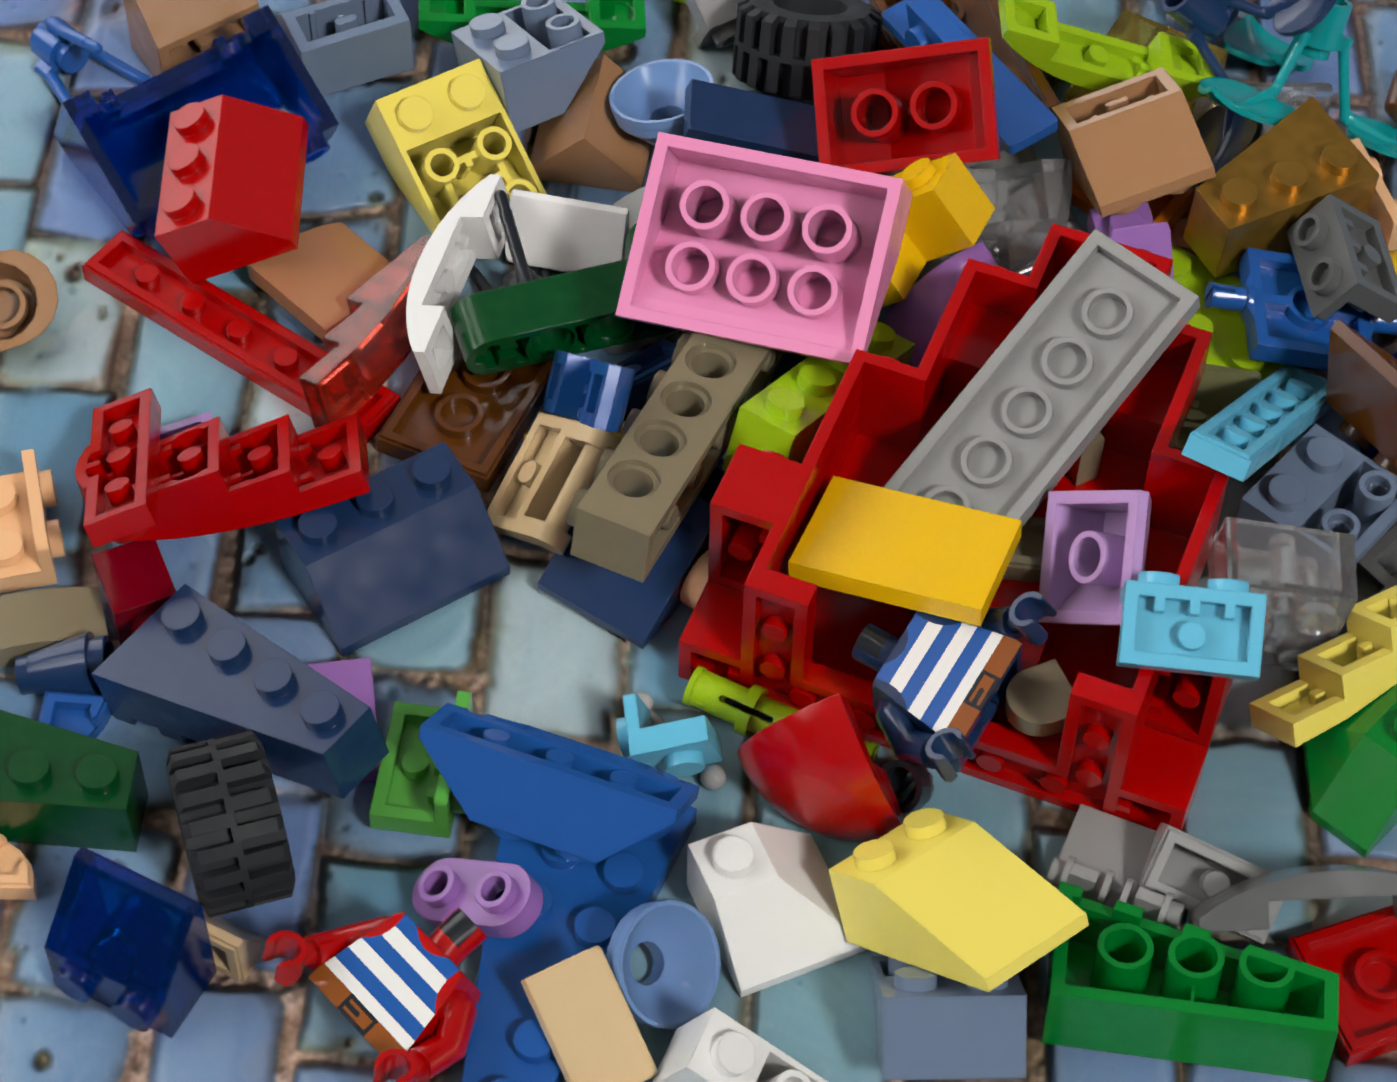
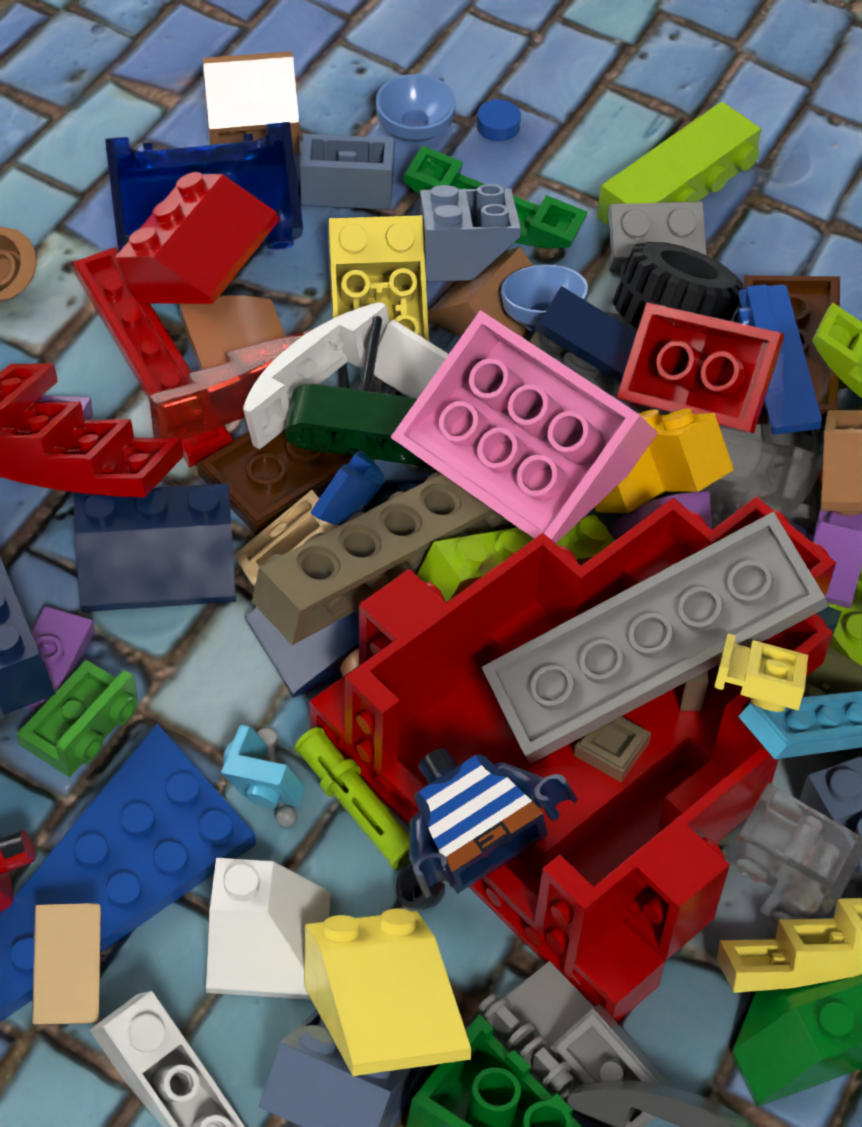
camera: 25 degrees right, 0 degrees up
blue plant [30,16,170,135] -> none
medium lavender plate [412,858,543,938] -> none
blue wedge [419,703,700,863] -> none
medium blue piece [606,900,721,1029] -> none
red brick [736,693,904,842] -> none
yellow tile [788,476,1022,627] -> none
dark tan tile [1004,659,1072,737] -> none
lavender slope [1037,490,1152,626] -> none
medium azure bracket [1116,571,1267,681] -> none
none -> light yellow plate [714,633,808,712]

